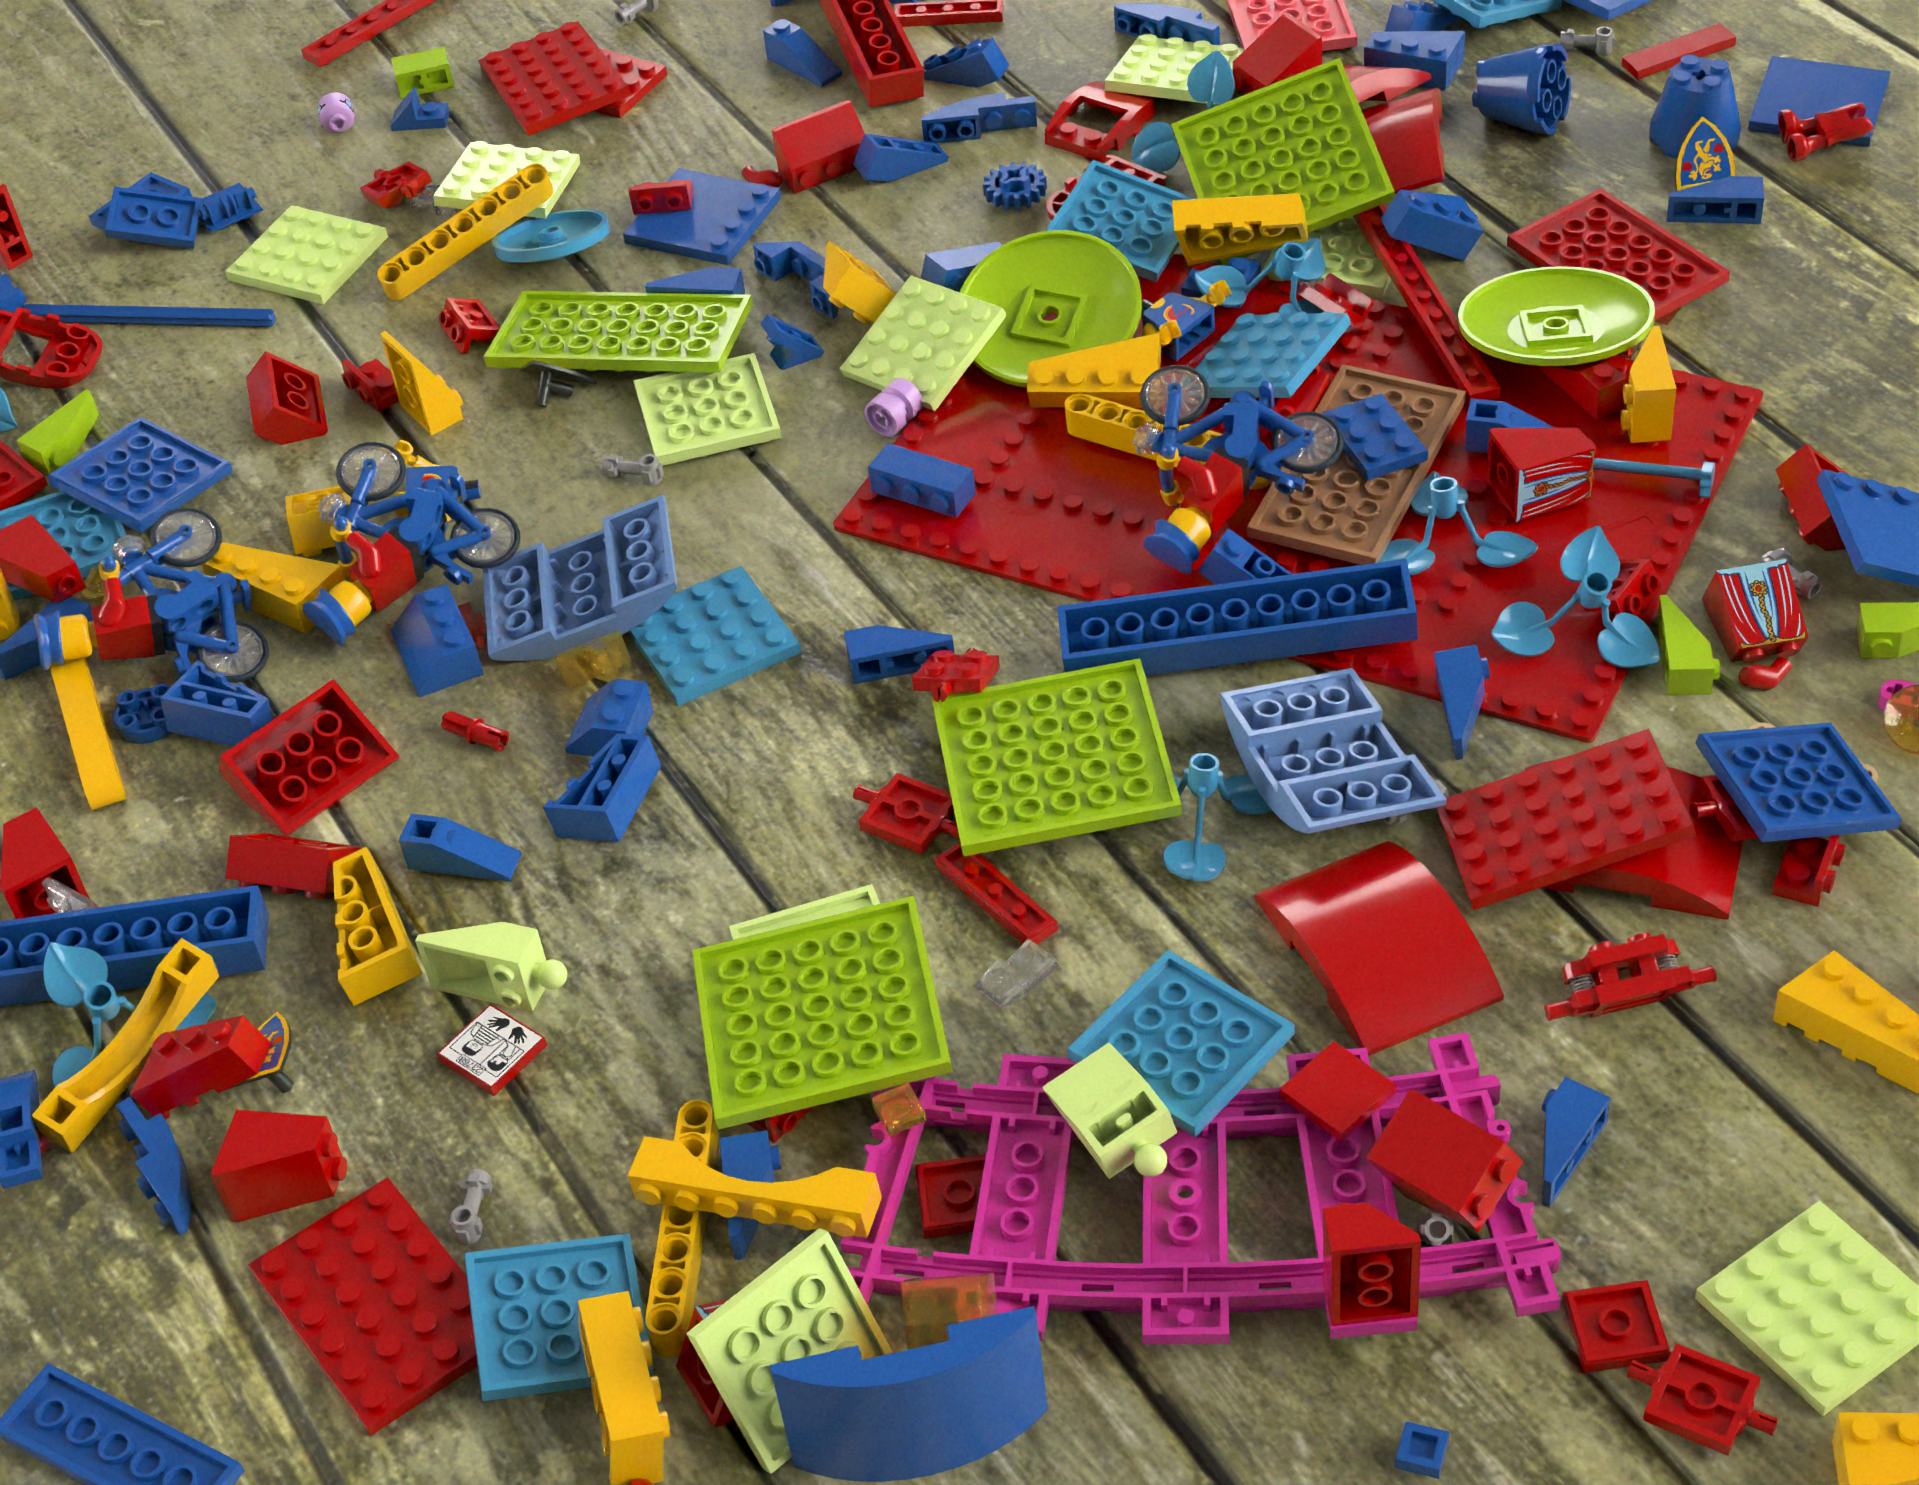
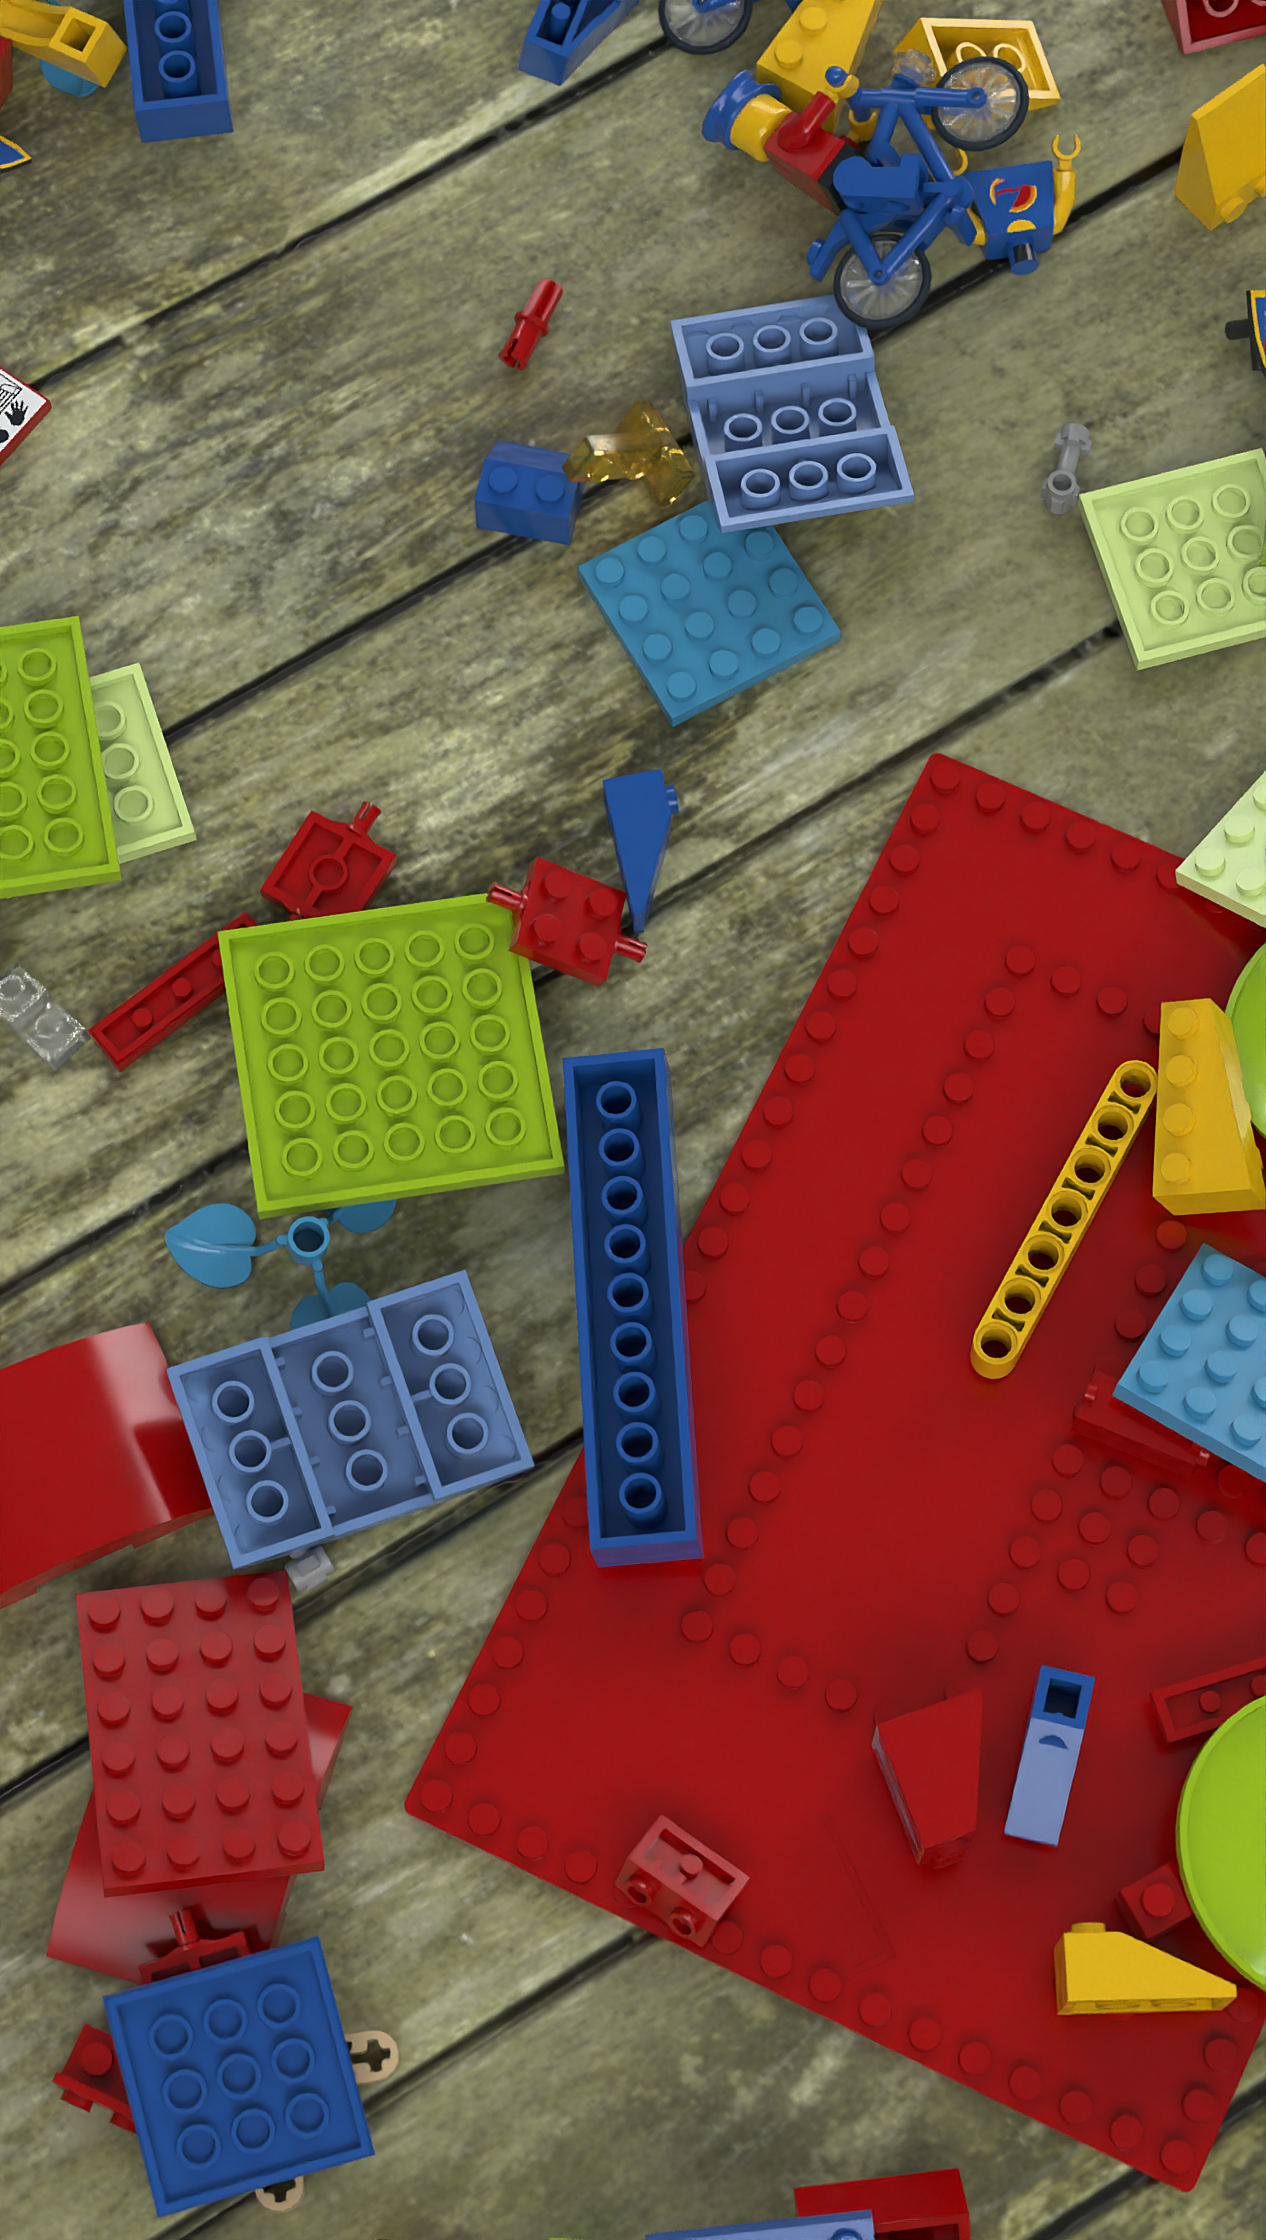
camera: 85 degrees right, 25 degrees up
red slope [219,679,400,836] -> none
red slope [225,833,361,899] -> none
yellow wedge [333,847,423,1006] -> none
blue slope [390,584,484,697] -> none
blue slope [399,814,522,881] -> none
yellowish green slope [415,922,567,1012] -> none
clear red plate [458,602,487,649] -> none
blue wedge [543,733,661,842] -> none
lavender wheel [864,378,923,437] -> none
blue brick [868,443,976,518] -> none
piece [1133,365,1343,575] -> none
blue slope [1197,528,1292,585] -> none
medium nougat plate [1247,364,1466,565] -> none
blue plate [1322,393,1428,481] -> none
dark azure plant [1377,471,1538,575] -> none
blue slope [1434,645,1490,760] -> none
dark azure plant [1491,526,1660,668] -> none
dark azure piece [1593,458,1715,498] -> none
lime slope [1657,595,1720,695] -> none
red slope [1702,559,1809,663] -> none
red arm [1738,657,1792,690] -> none
light grey bar [1758,548,1822,599] -> none

